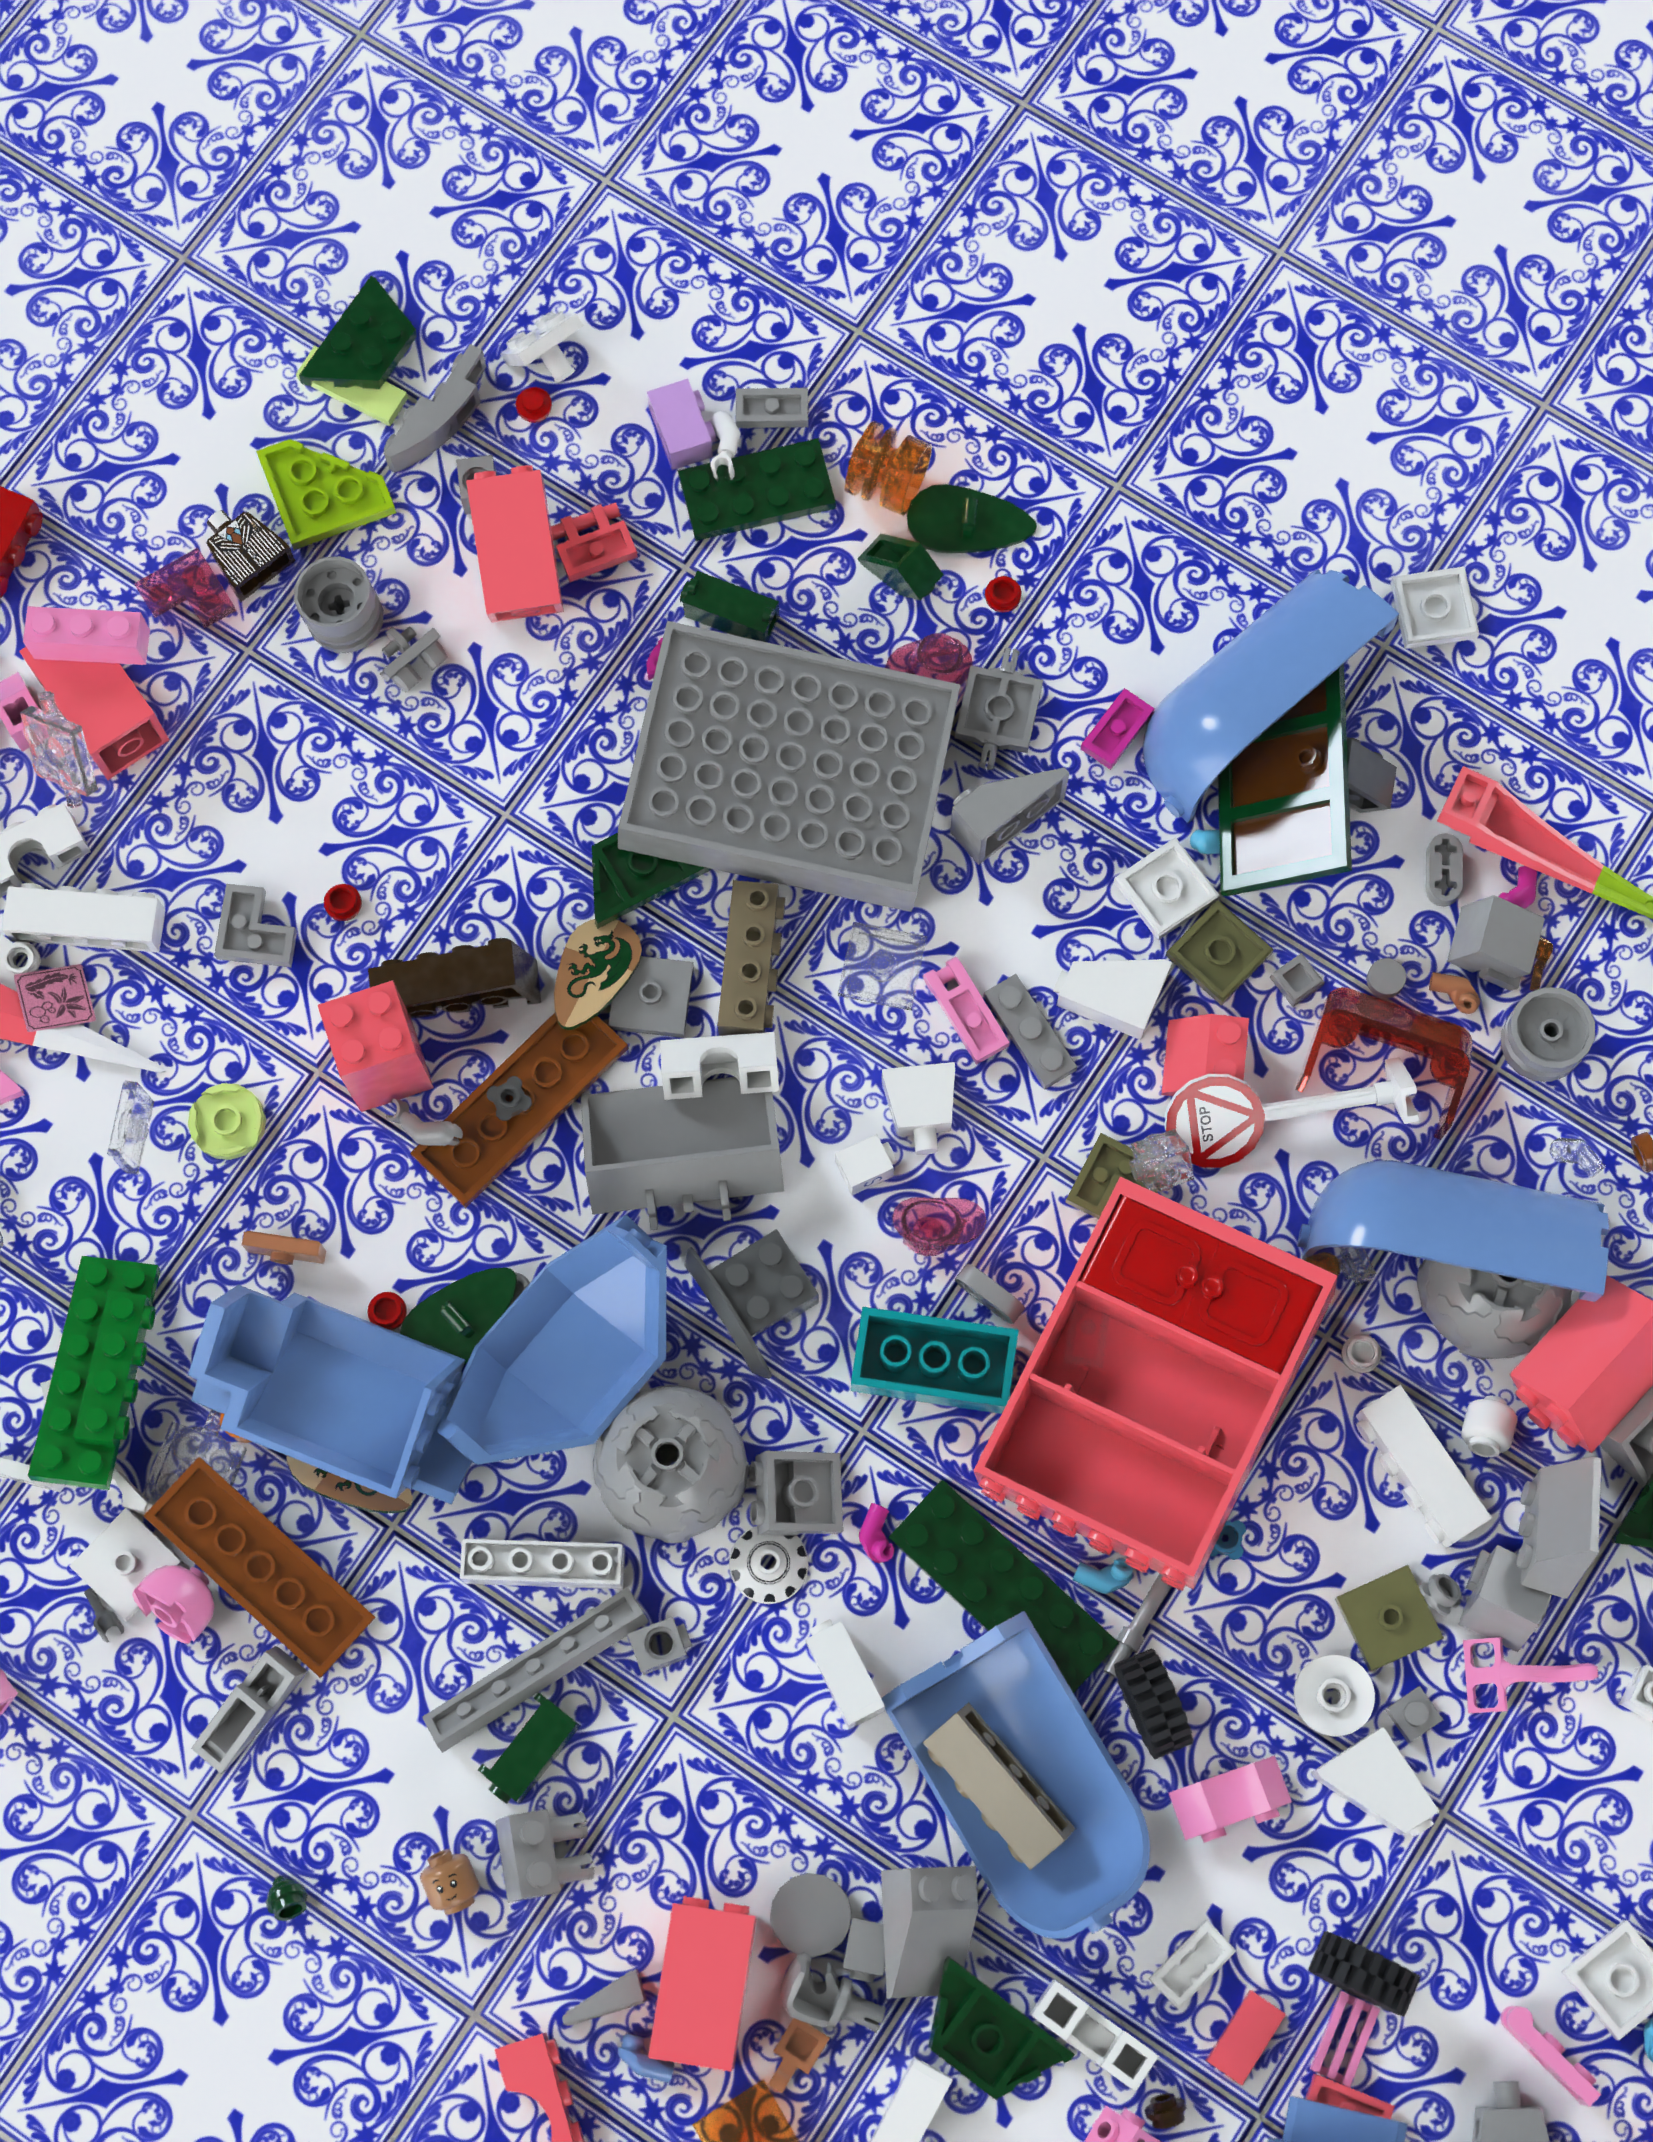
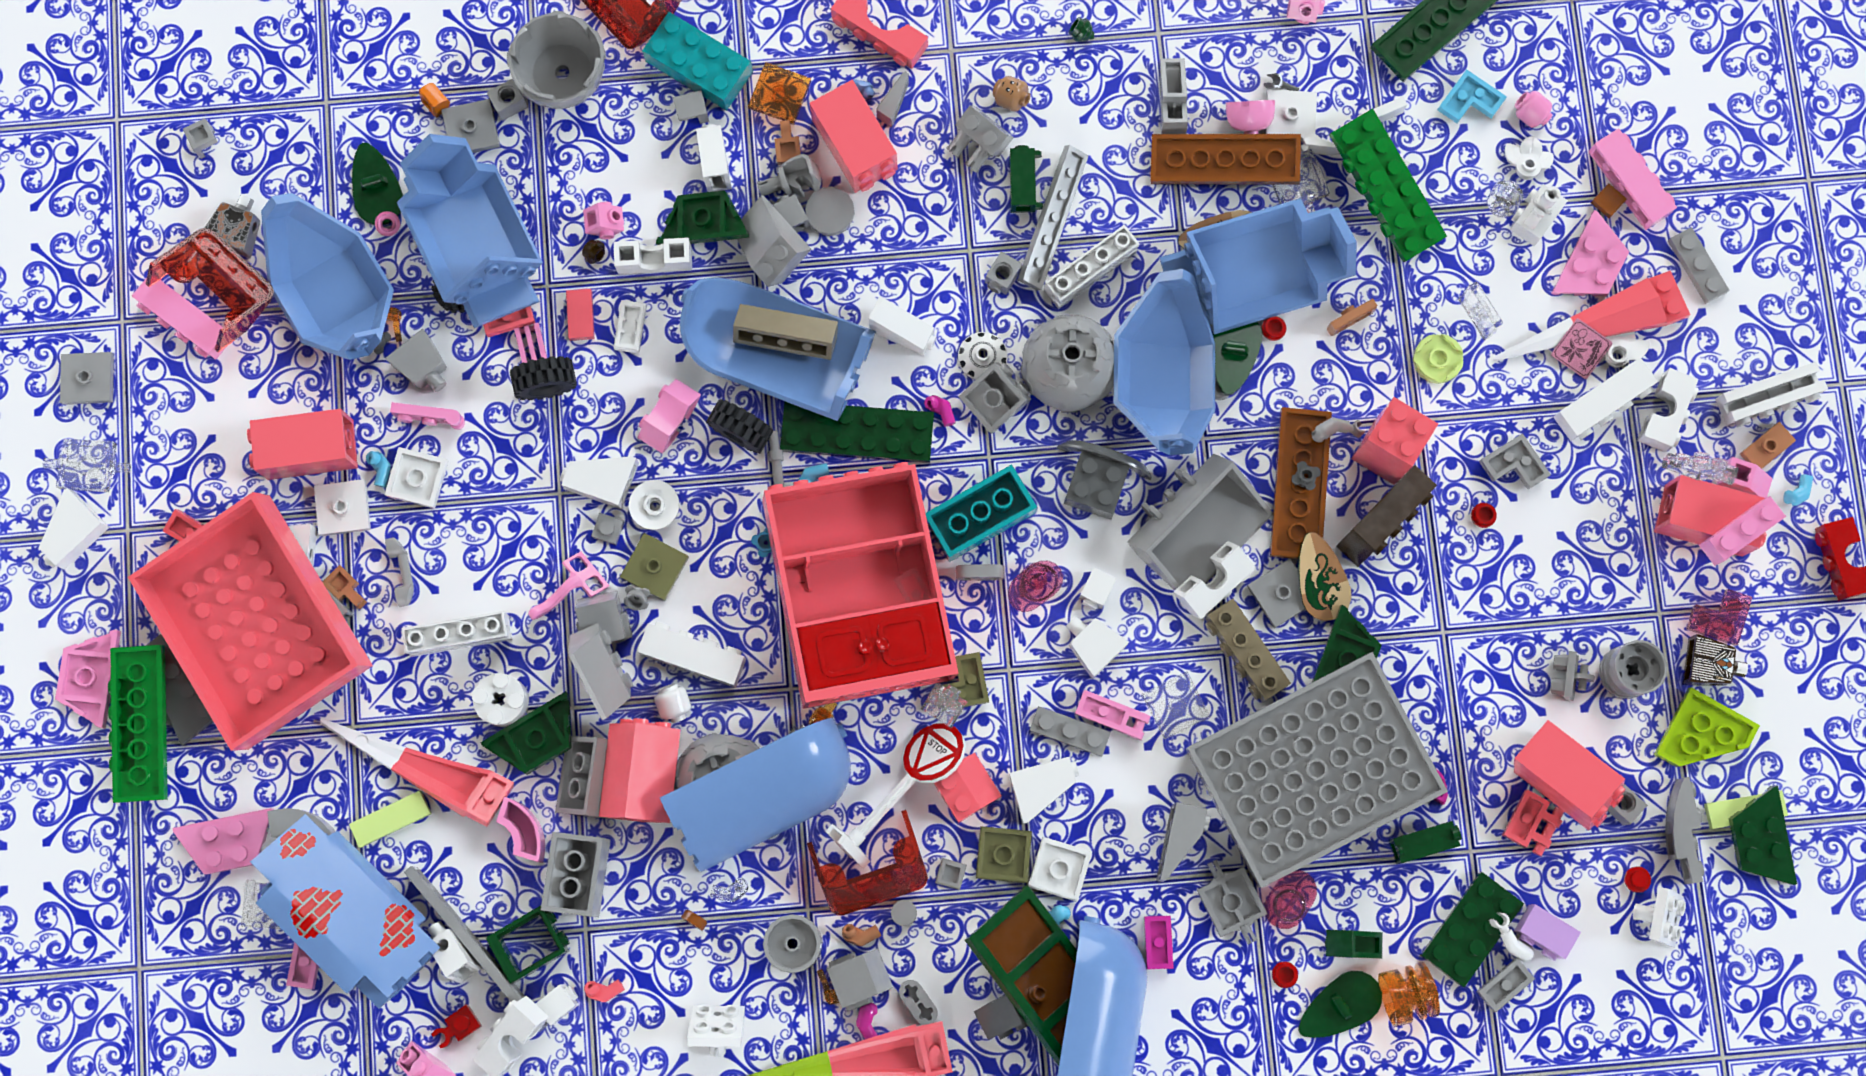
camera: 140 degrees right, 5 degrees up
white plate [1341,1334,1381,1374] -> none

